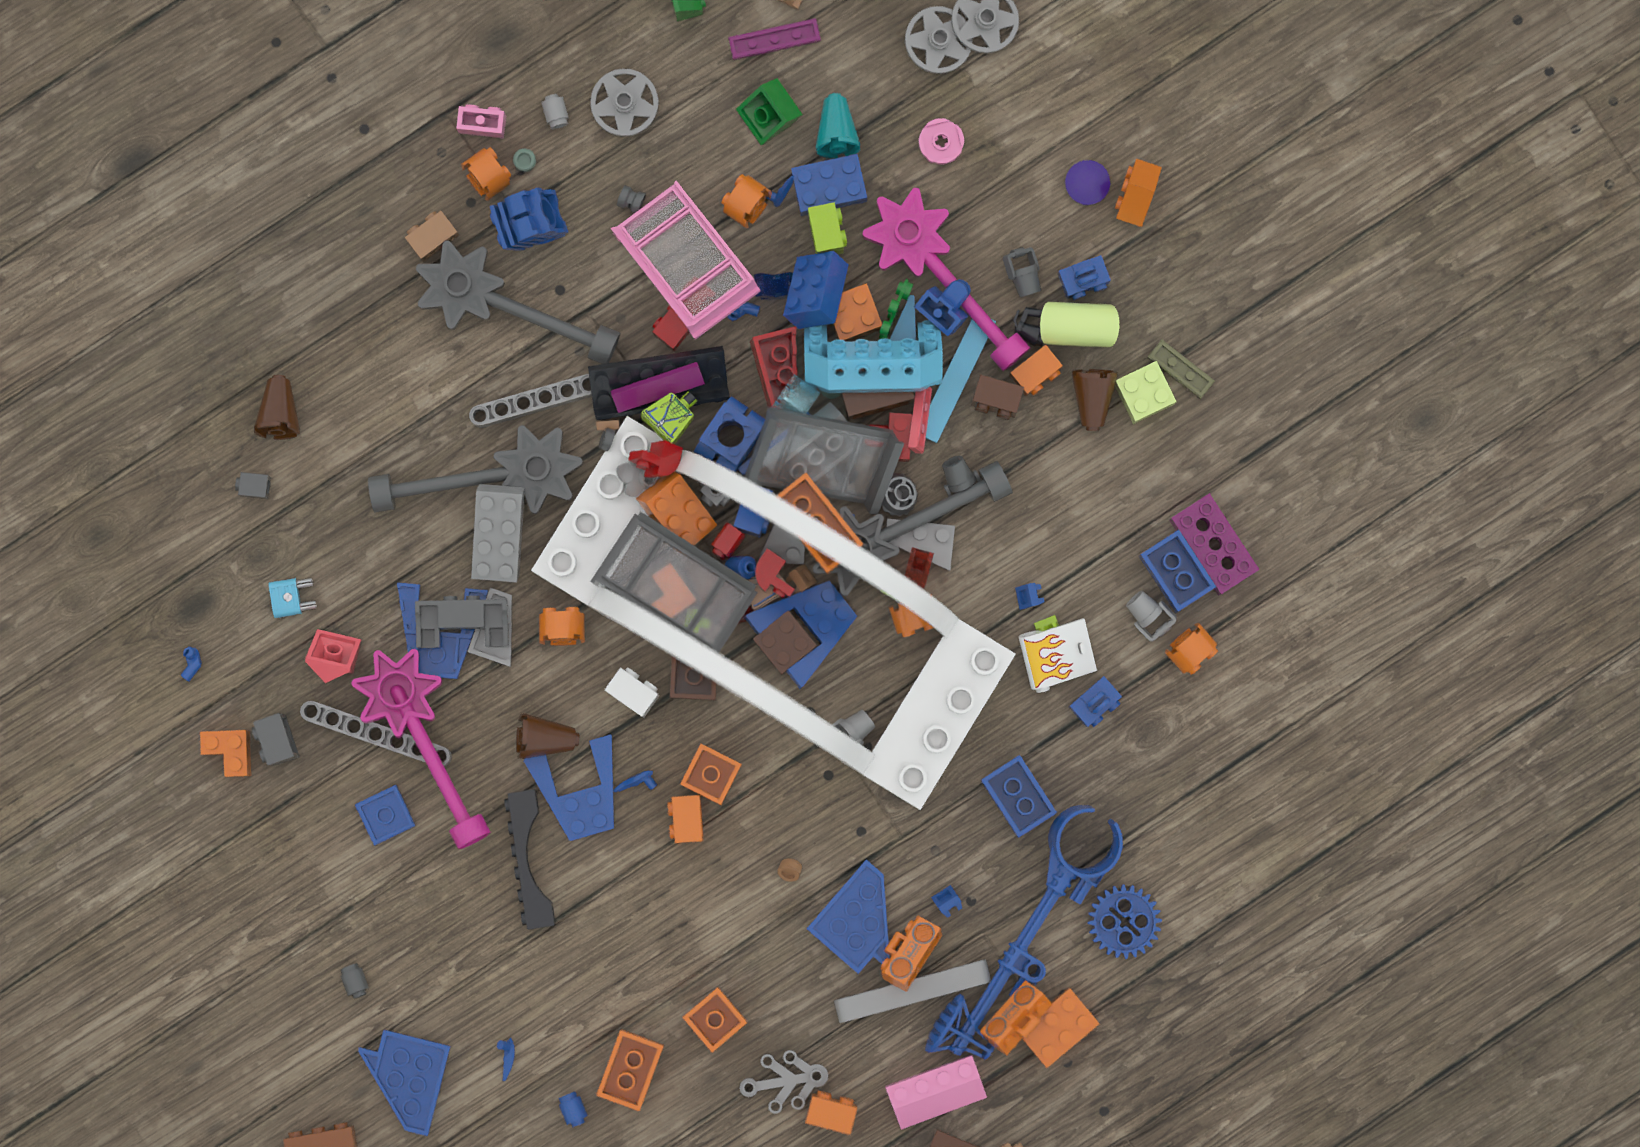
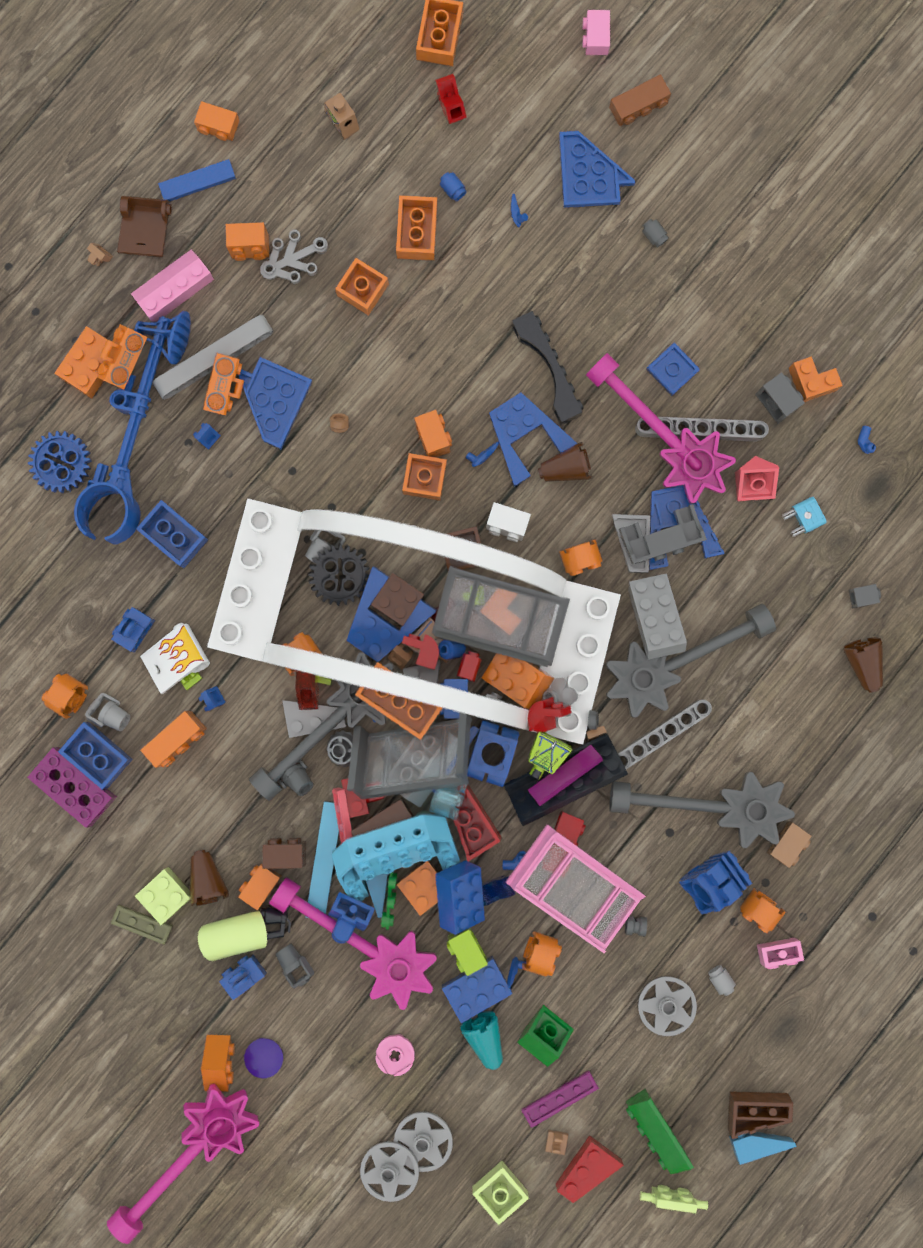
camera: 160 degrees right, 0 degrees up
sand green tile [513,149,536,172] -> none
none -> dark pink piece [107,1084,259,1244]
none -> orange brick [140,711,207,768]
none -> black gear [307,543,370,606]

